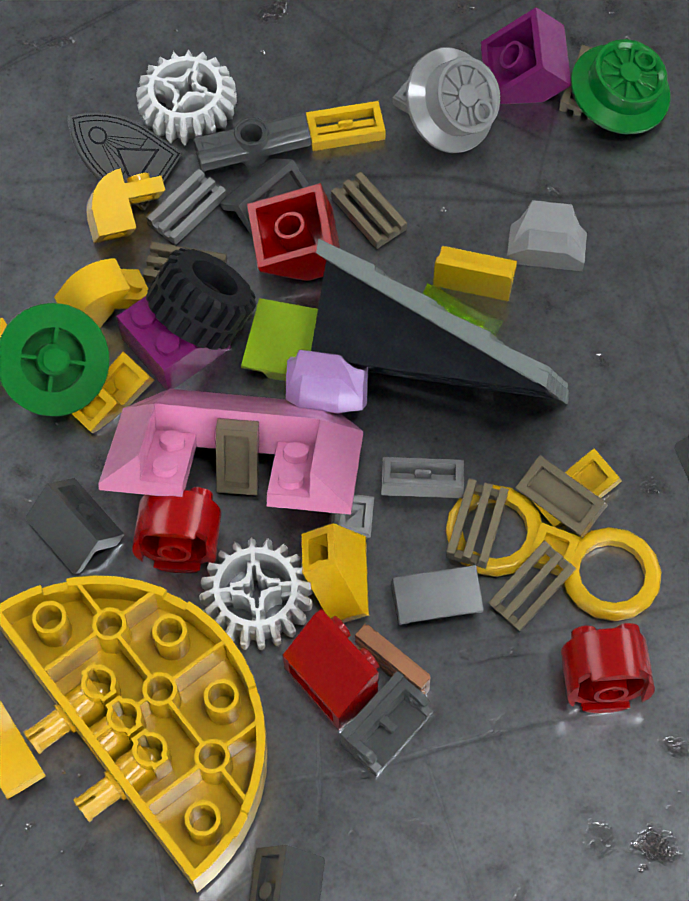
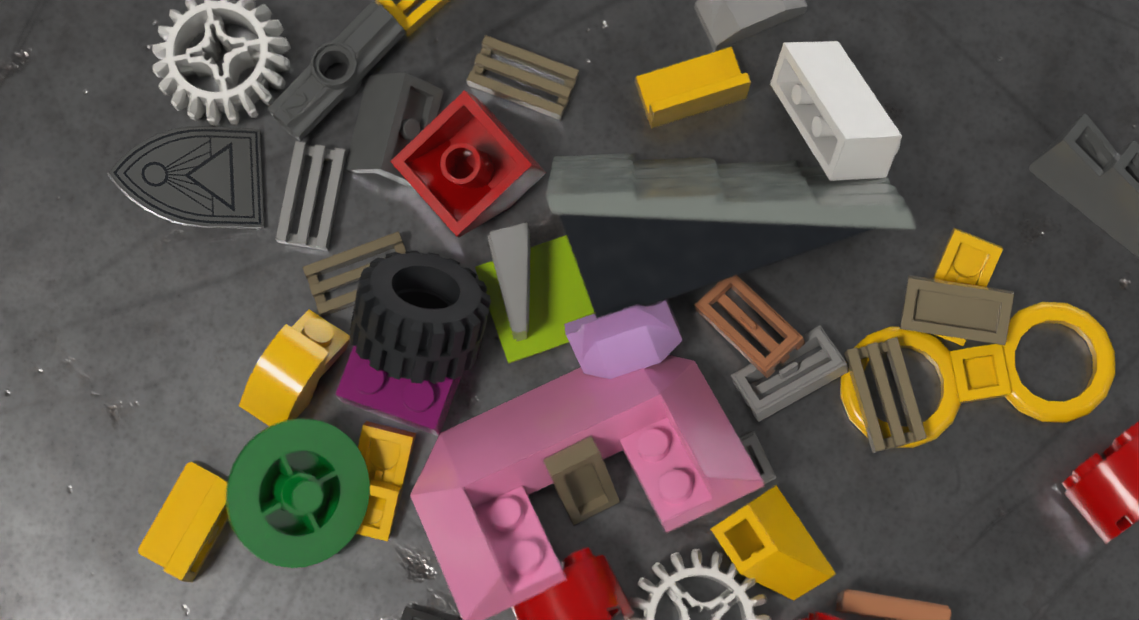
camera: 30 degrees left, 15 degrees up
yellow brick [86,168,165,244] -> none
hinge [391,565,484,625] -> none
clear neon green tile [422,283,503,334] -> none
dark tan tile [488,540,576,631] -> none
none -> light grey slope [488,223,531,341]
none -> nougat tile [694,275,805,378]
none -> white brick [770,41,902,181]

